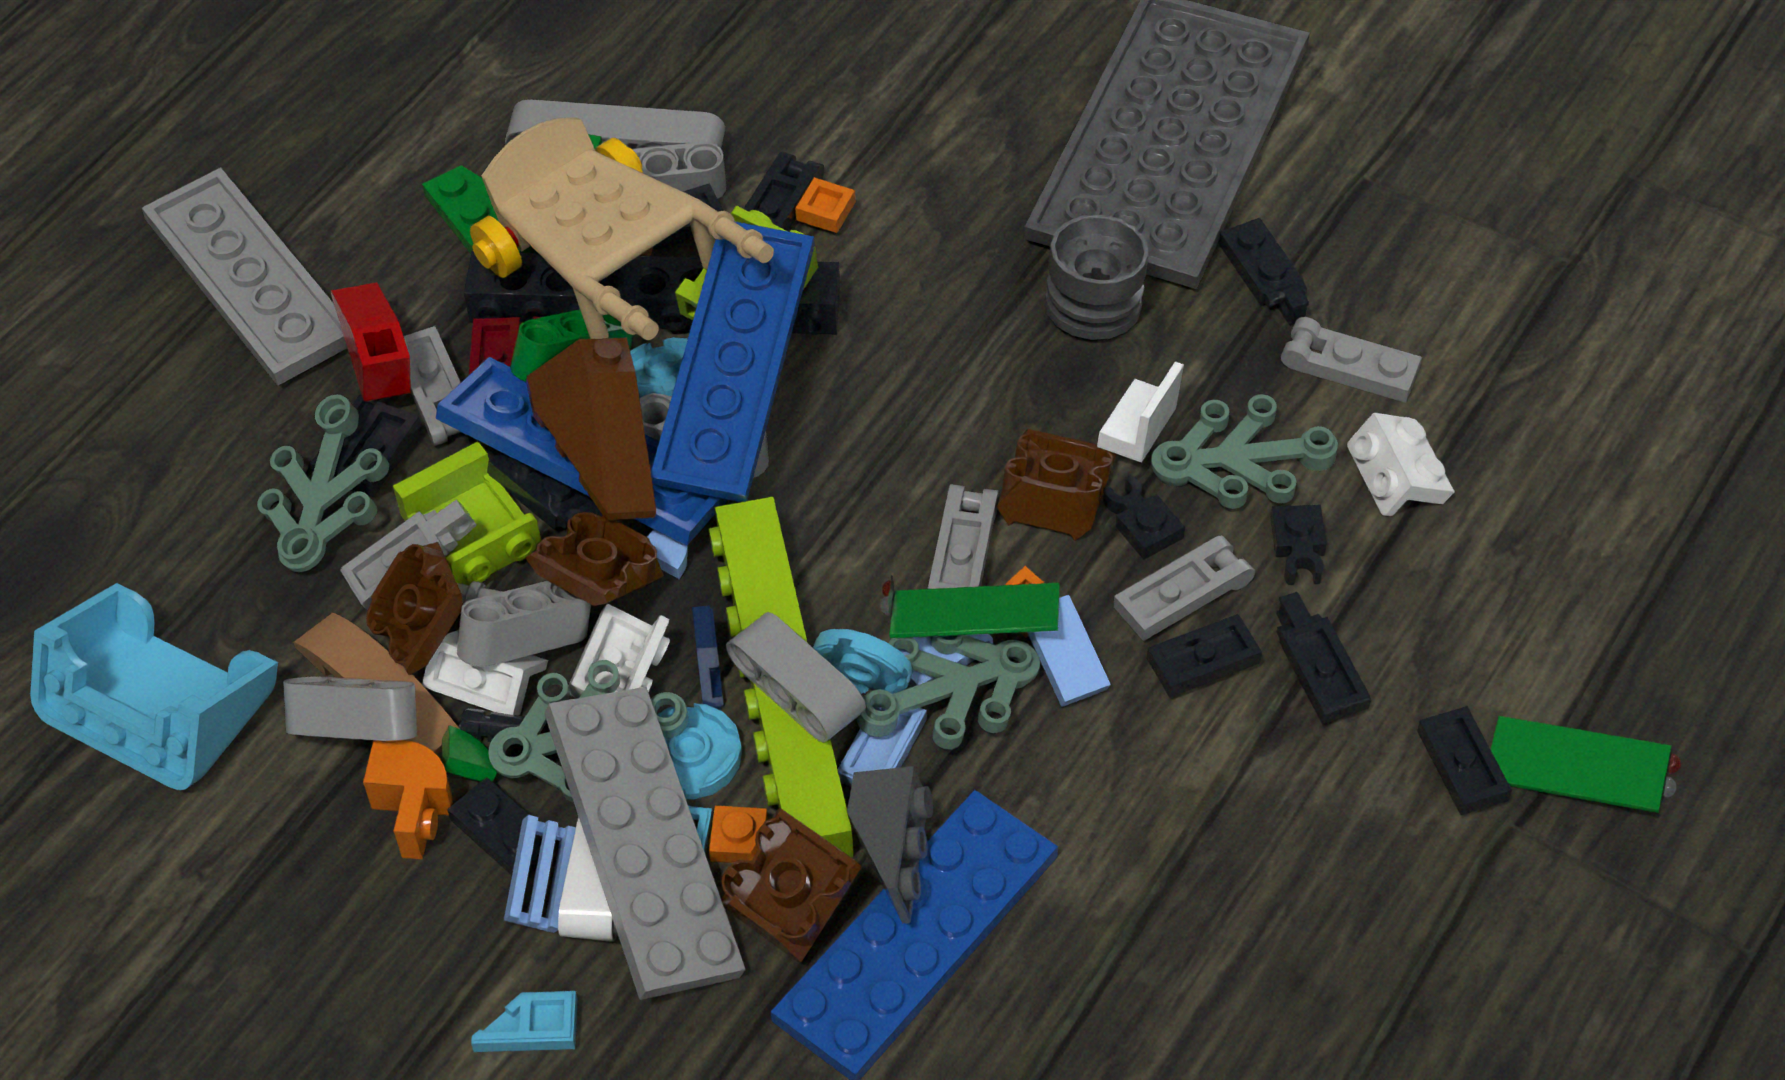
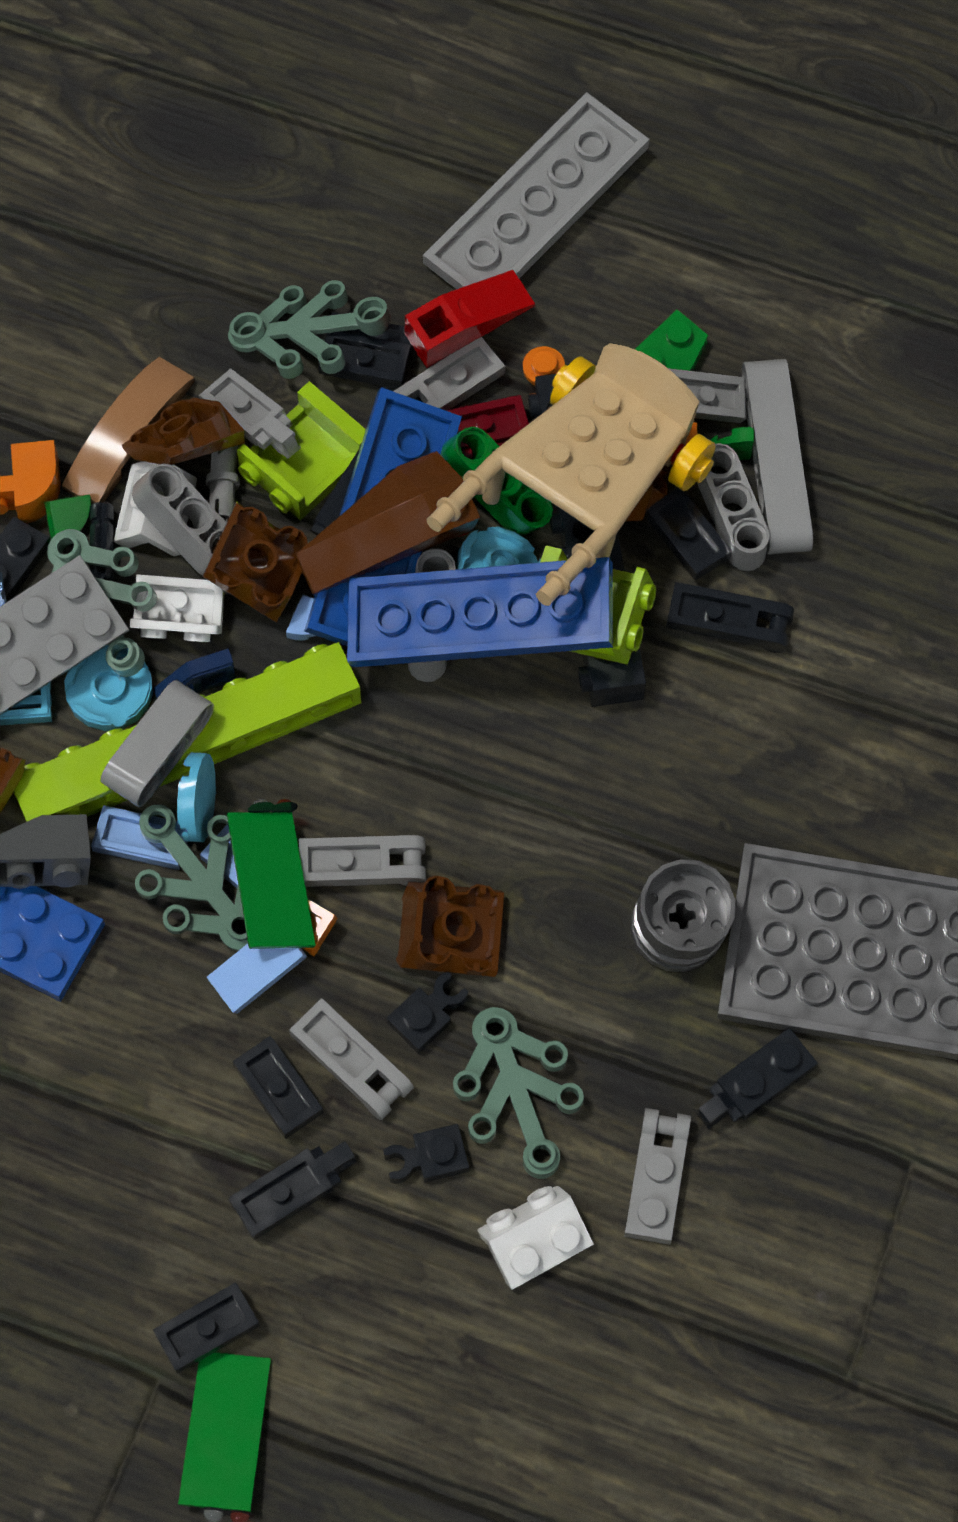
camera: 75 degrees right, 15 degrees up
medium azure windscreen [30,583,278,790] -> none
light grey beam [283,676,417,741] -> none
orange plate [709,805,768,863] -> none
orange plate [795,177,856,233] -> none
white panel [1097,362,1184,463] -> none
none -> orange plate [523,346,565,386]

